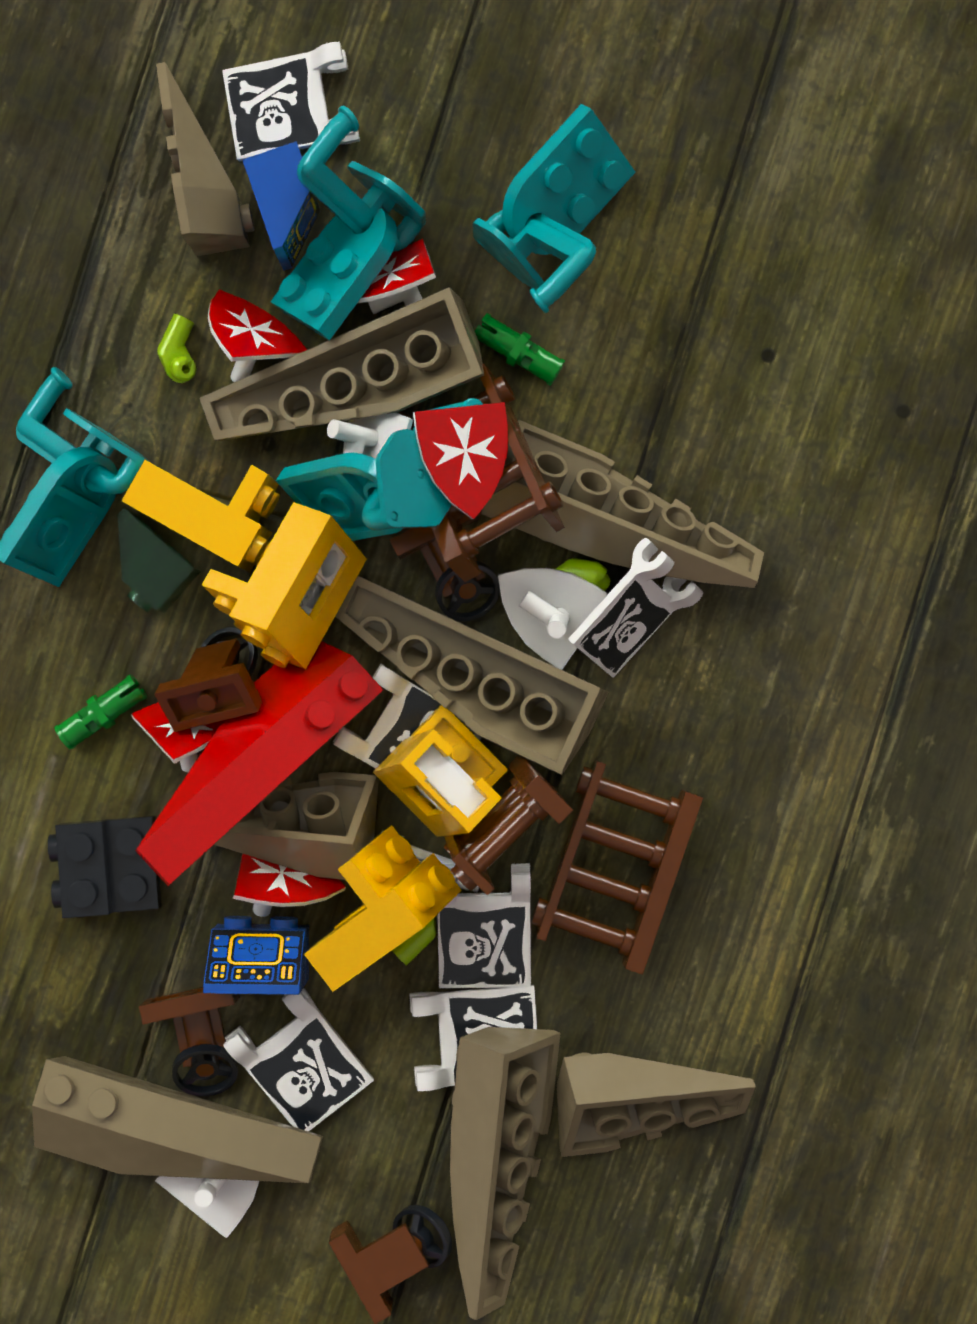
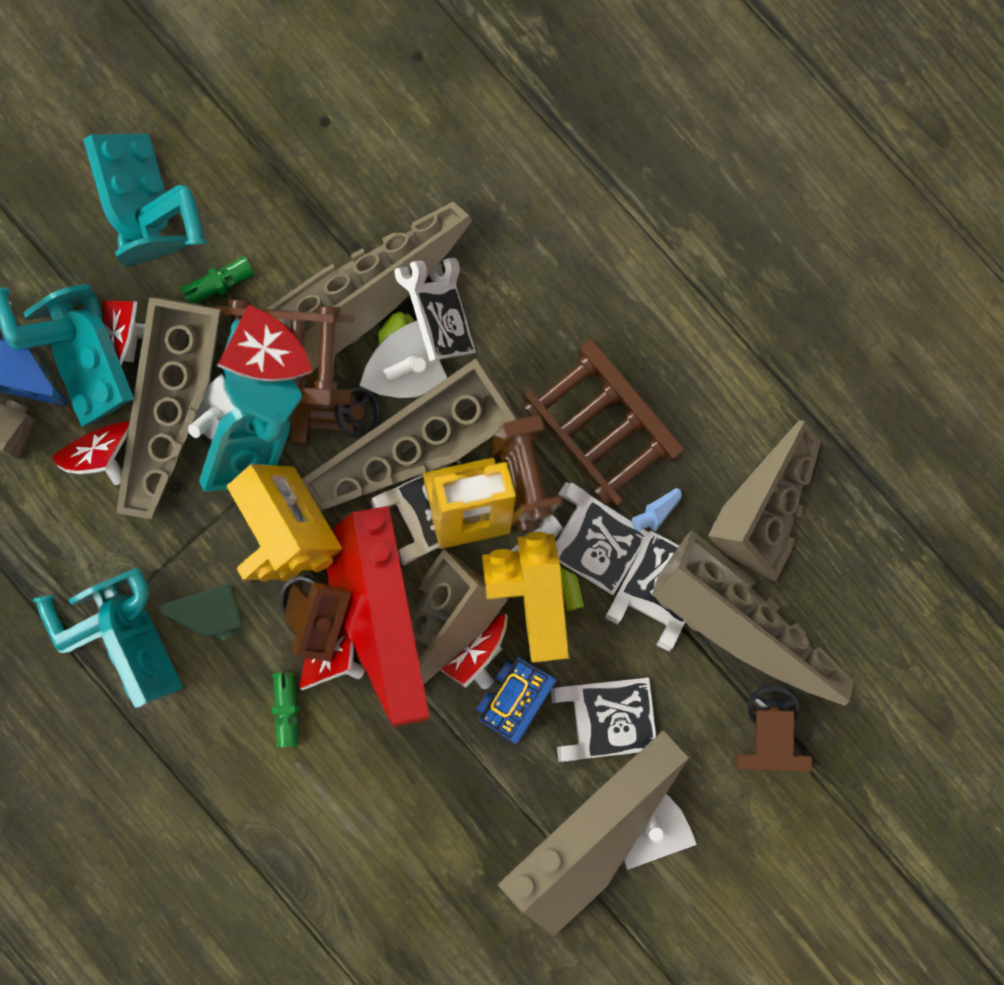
camera: 60 degrees left, 5 degrees down
black plate [48,816,162,918] -> none
yellow brick [122,460,280,572] -> none
reddish brown piece [139,987,240,1096] -> none
lime arm [157,313,197,383] -> none
none -> light blue bar [632,488,681,531]

